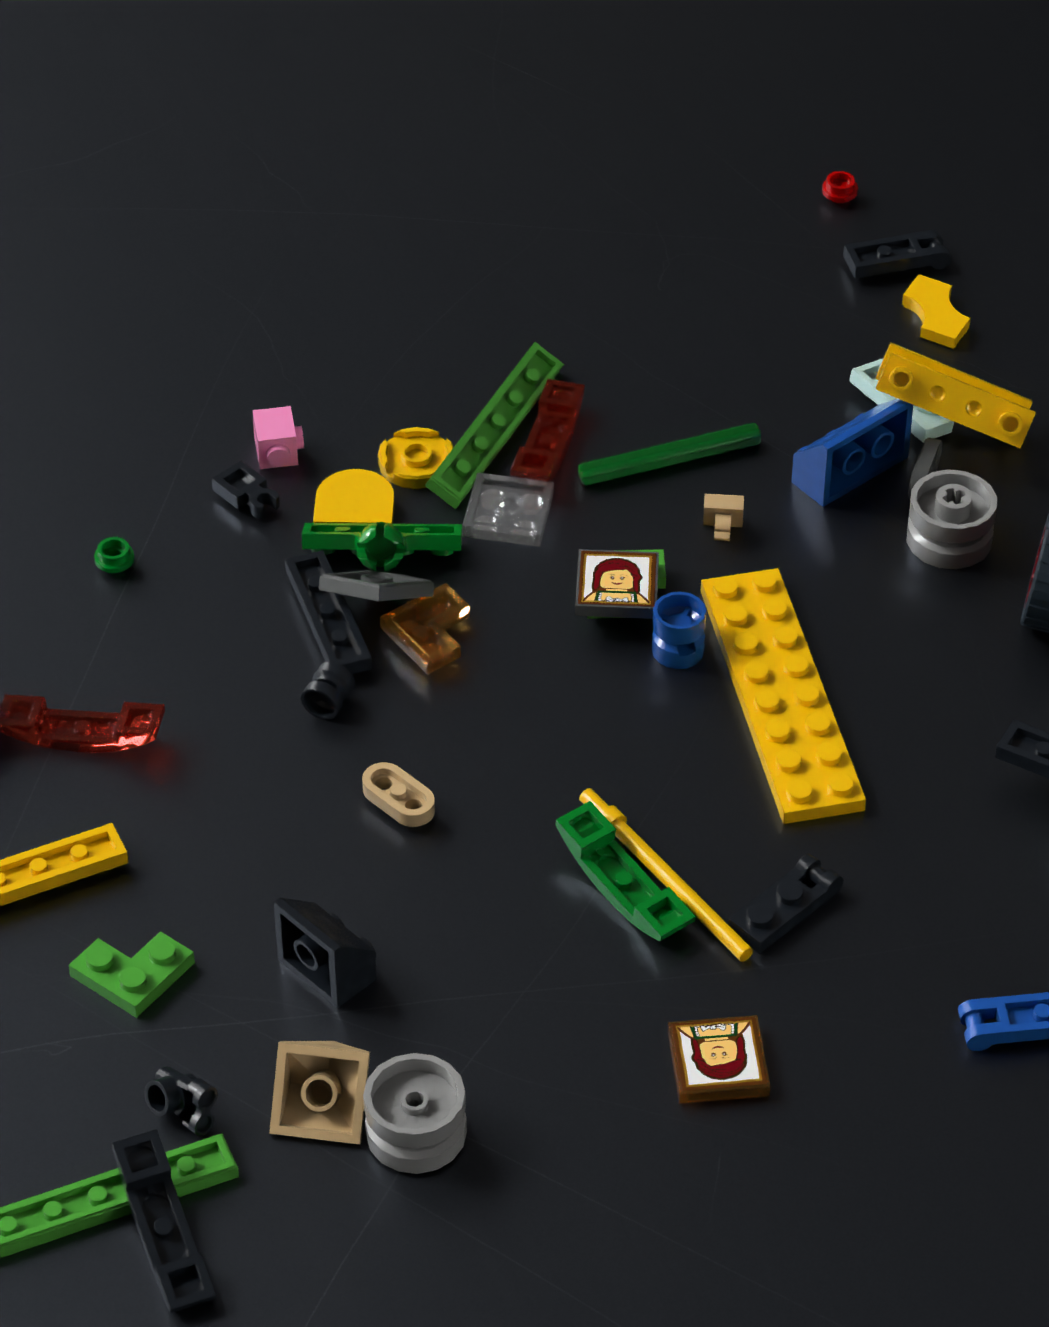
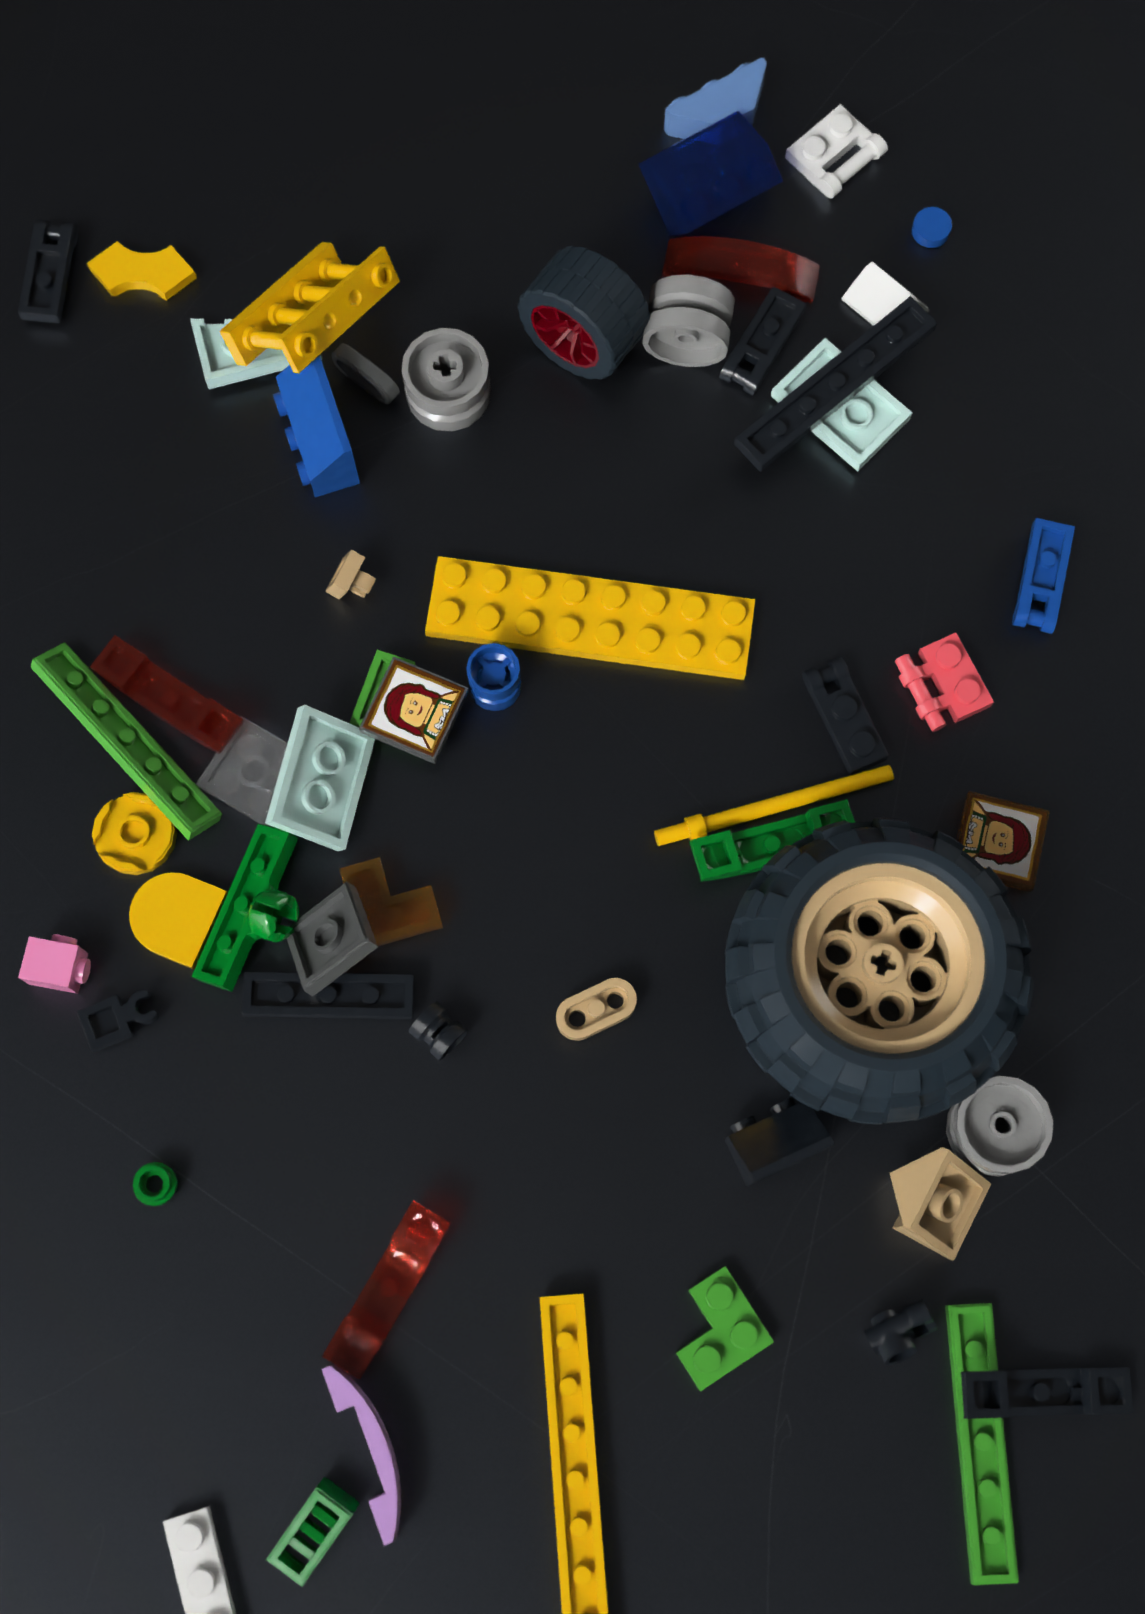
camera: 70 degrees left, 30 degrees up
green axle [578,423,761,486] -> none
none -> light aqua plate [265,705,375,851]
none -> black wheel [725,817,1034,1125]
none -> coral plate [895,633,994,732]

